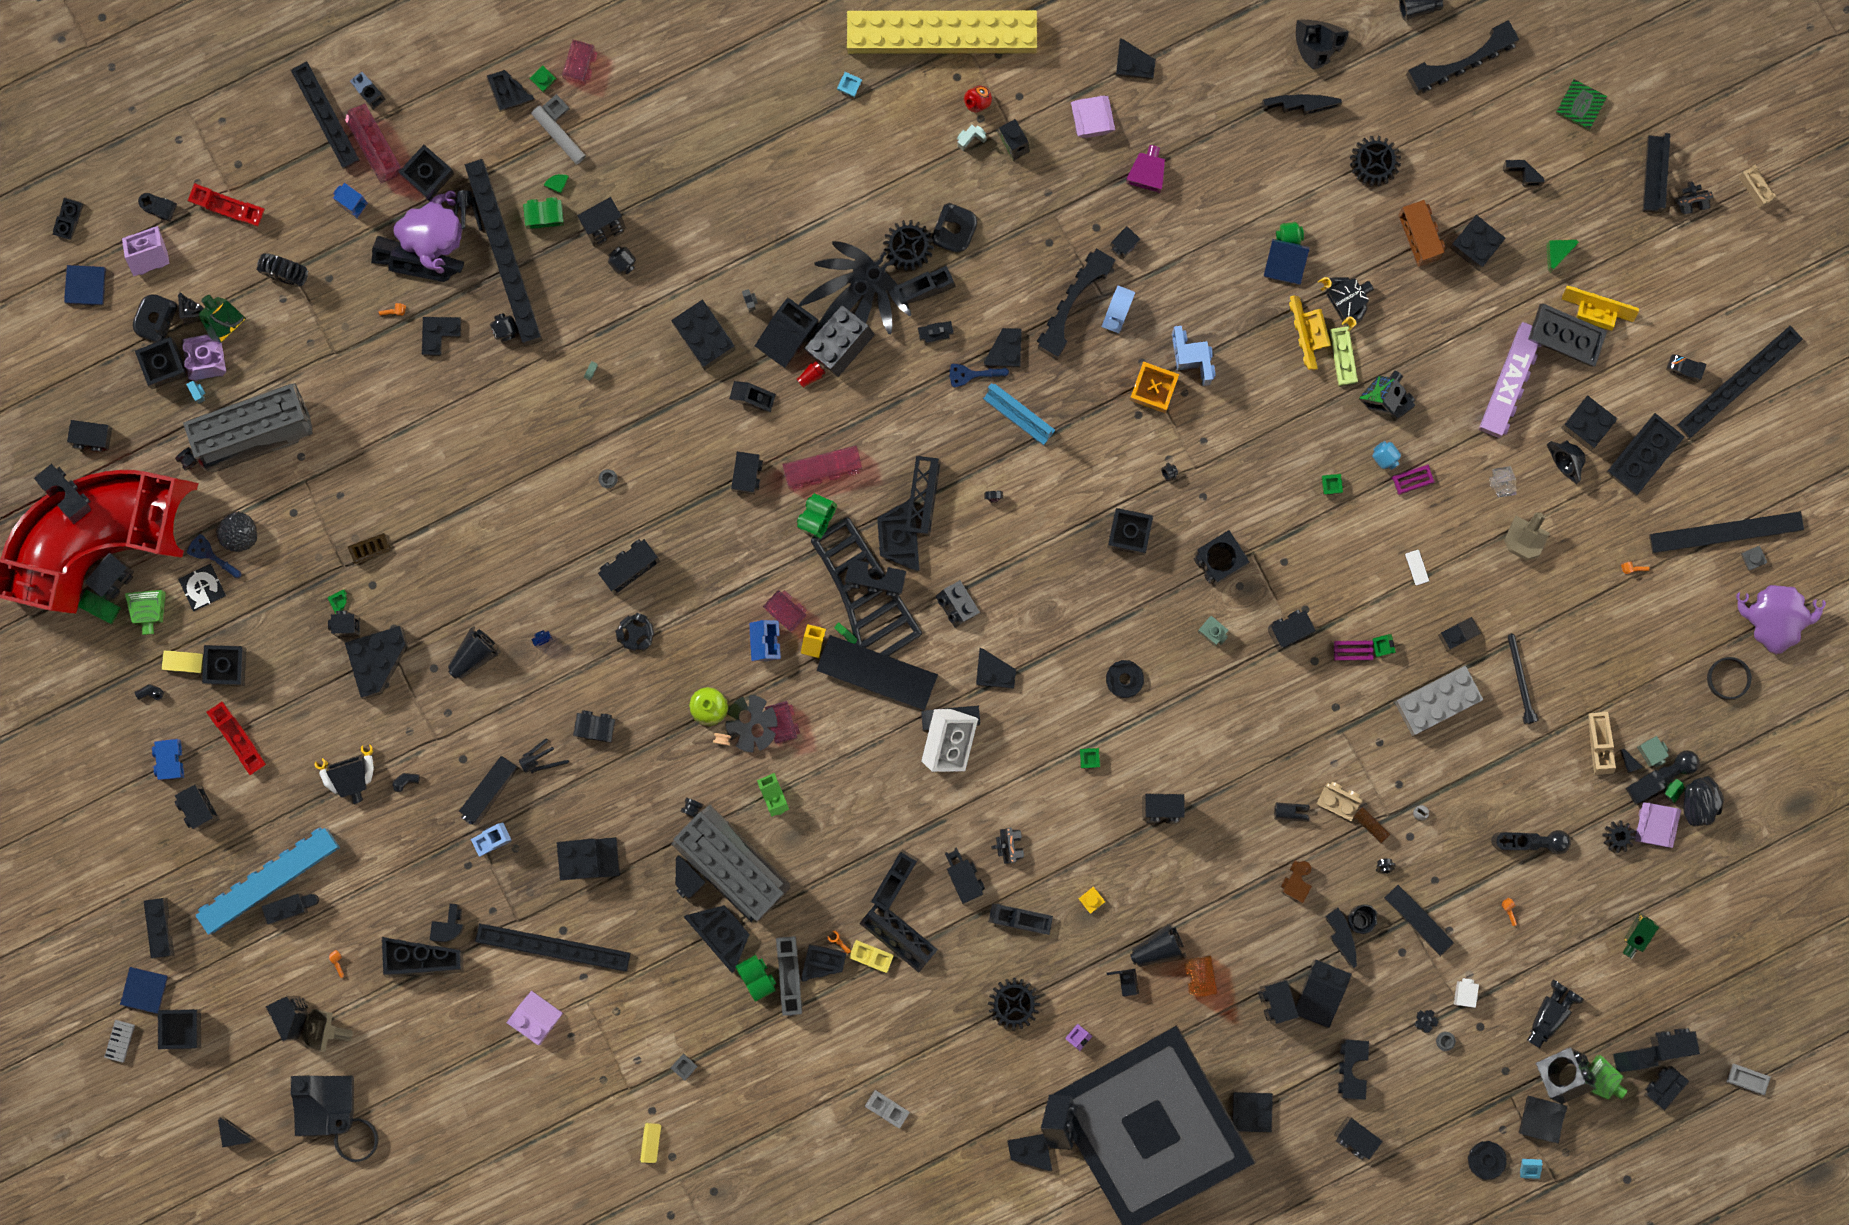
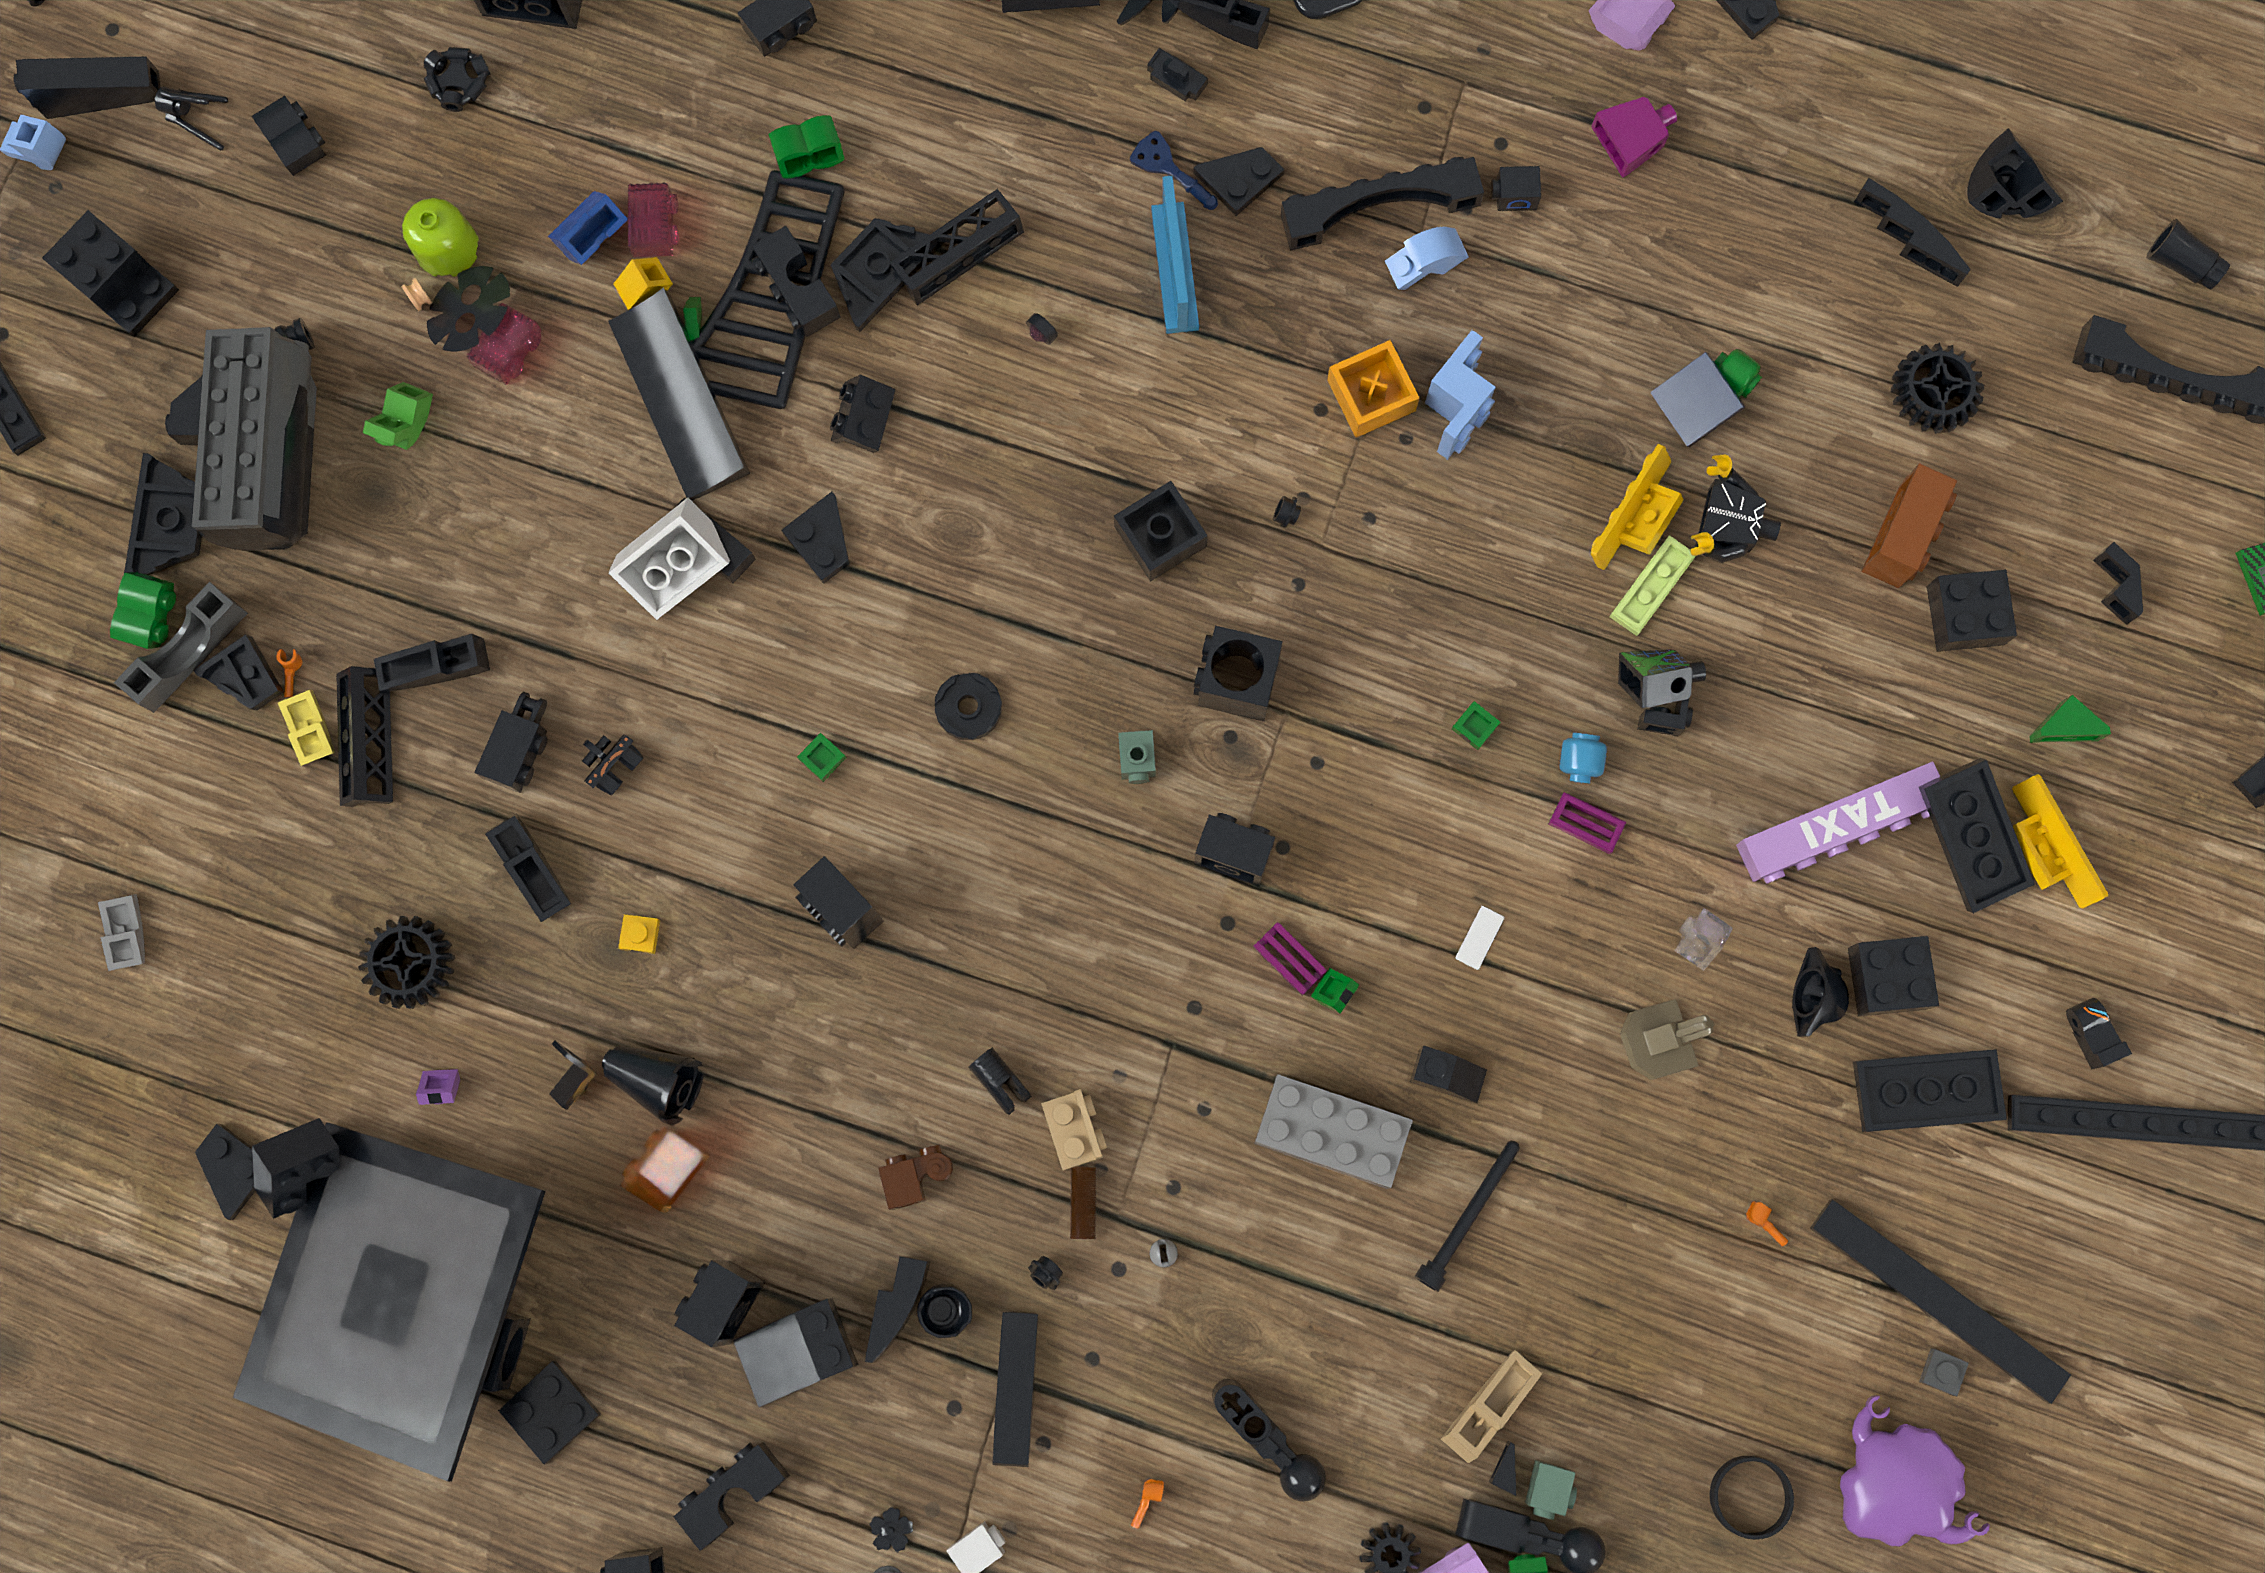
camera: 50 degrees right, 5 degrees down
clear pink brick [782,445,862,490] -> none

